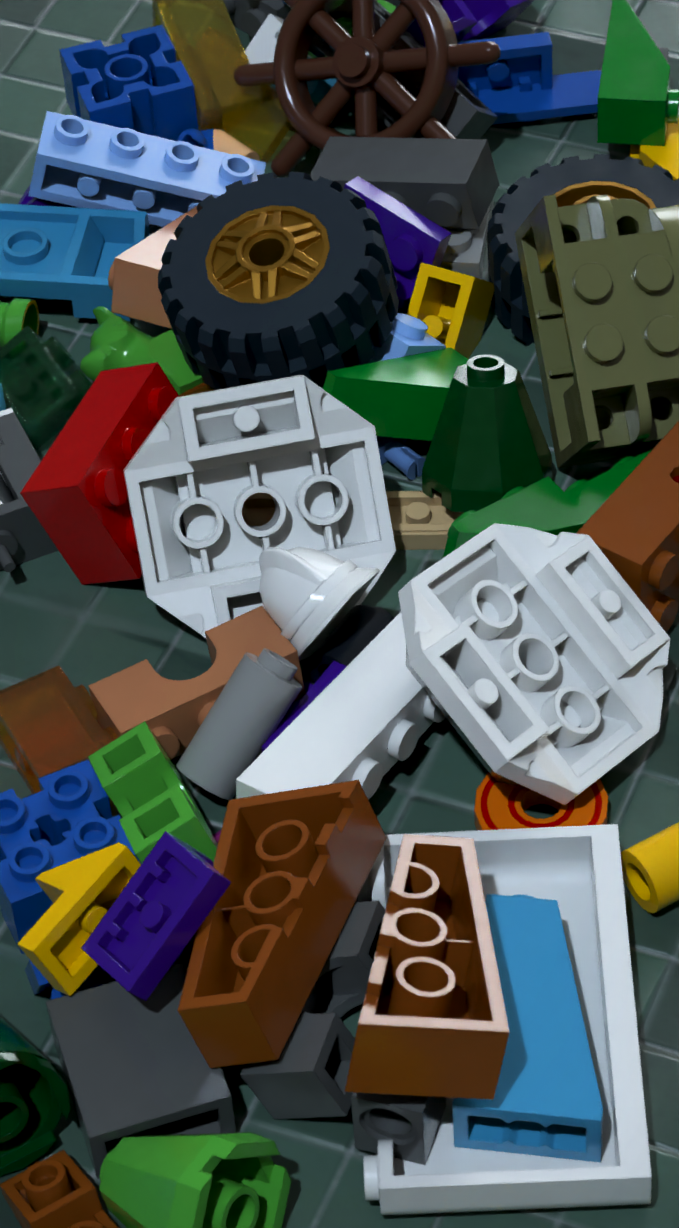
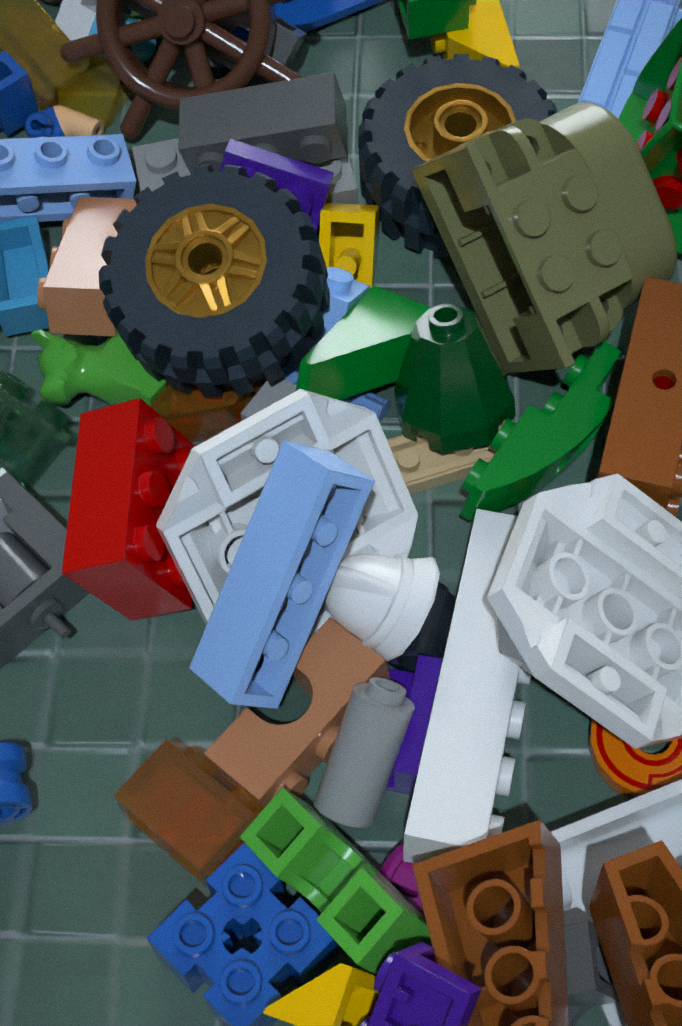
camera: 20 degrees left, 15 degrees up
none -> light blue brick [189,440,375,709]

